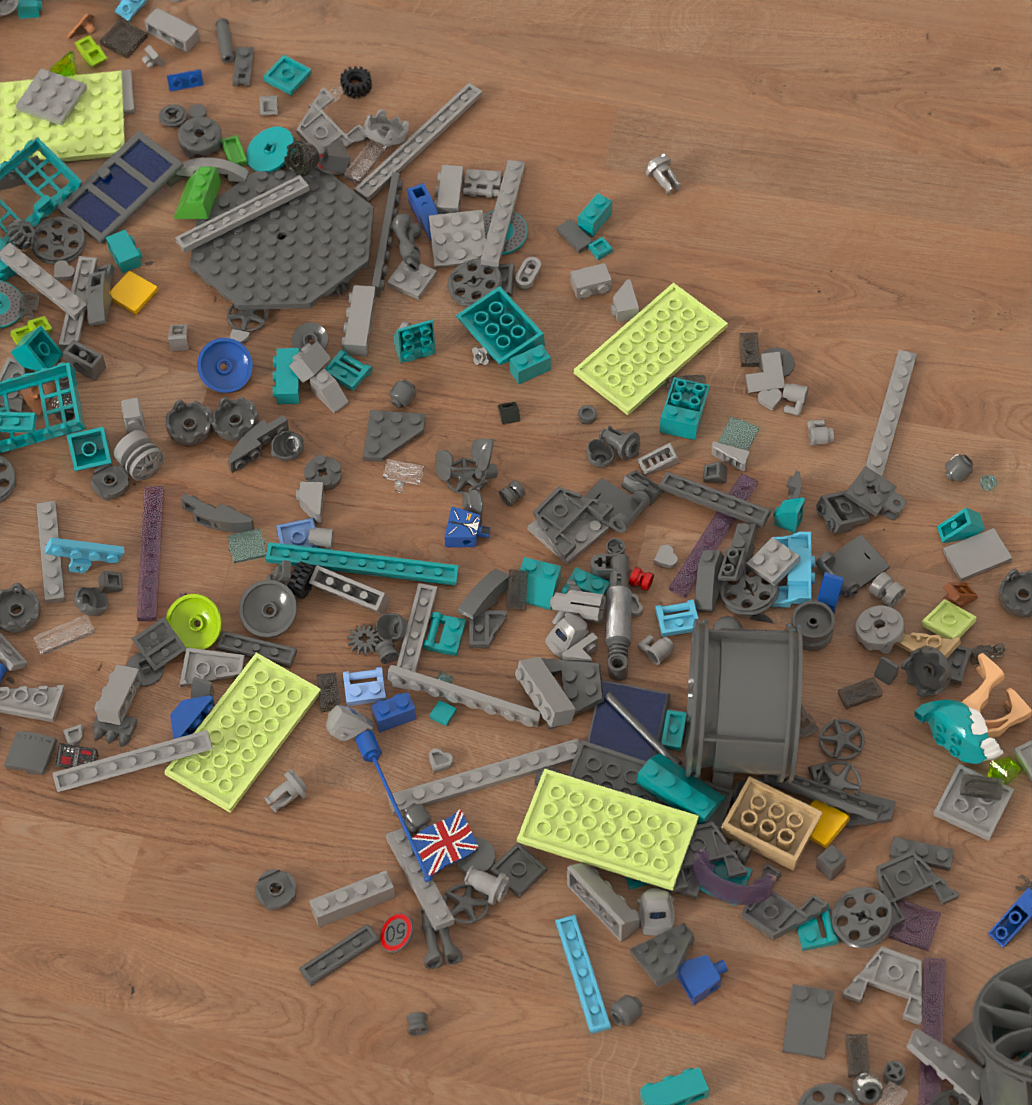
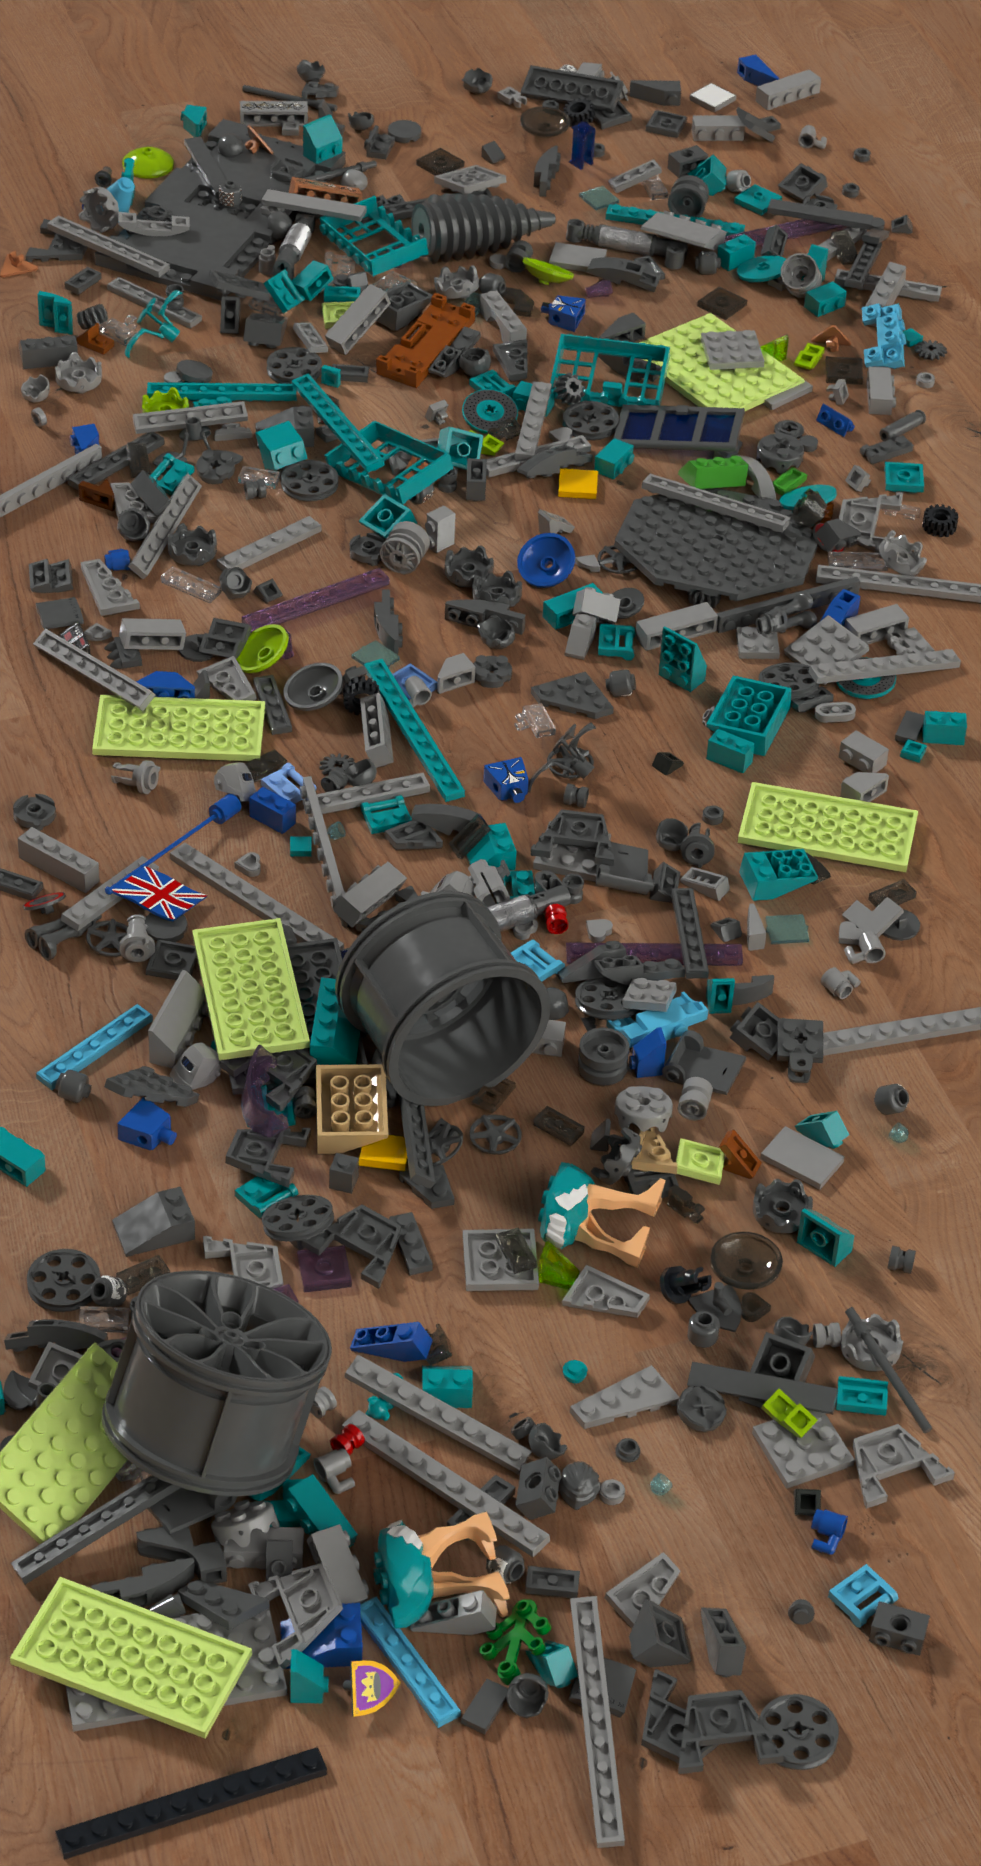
camera: 55 degrees right, 15 degrees down
medium azure plate [45,538,125,573] -> none
dark grey head [402,803,431,833] -> none

